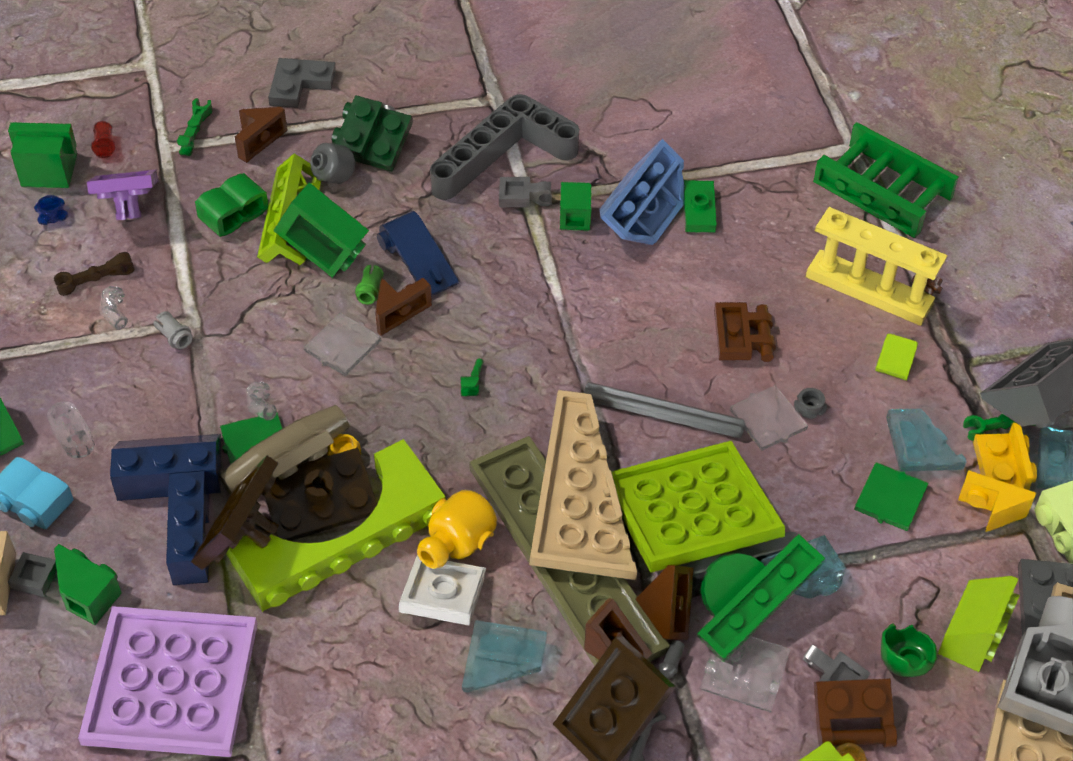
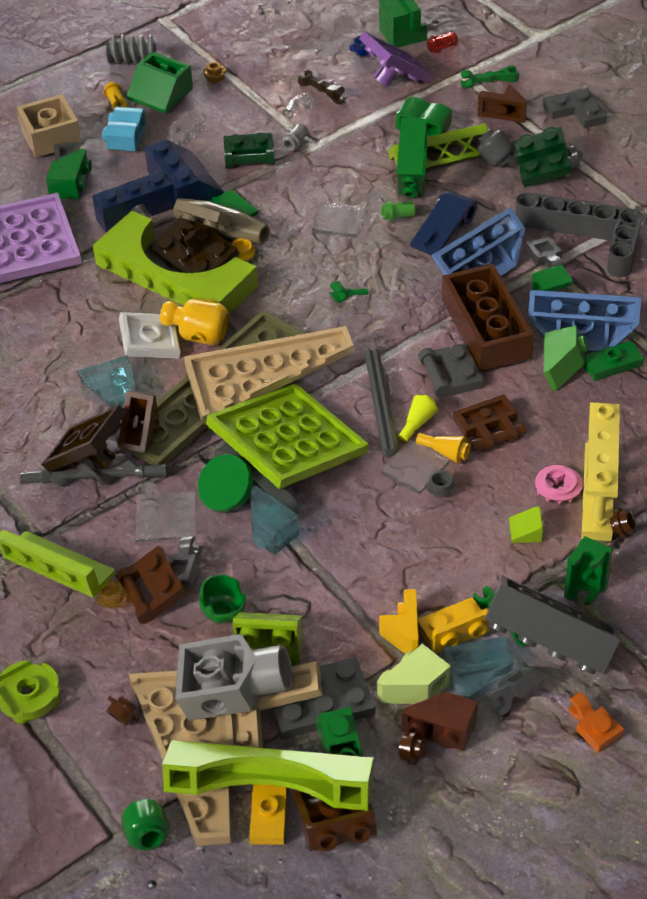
camera: 70 degrees right, 5 degrees down
dark brown plate [191,455,279,570] -> none
clear arm [246,381,277,420] -> none
reddish brown slope [375,278,432,336] -> none
reddish brown slope [635,565,694,640] -> none
green plate [697,534,825,662] -> none
green piece [854,462,928,531] -> none
clear light blue wing [886,408,967,472] -> none
none -> dark green plate [223,132,275,168]
none -> neon yellow cone [398,395,438,443]
none -> yellow cone [416,433,470,464]
none -> dark grey plate [418,343,484,398]
none -> medium blue wedge [432,207,525,276]
none -> reddish brown brick [442,264,534,371]
none -> bright pink gear [535,465,583,505]
none -> bright green slope [544,326,588,391]
none -> green hinge [564,536,613,605]

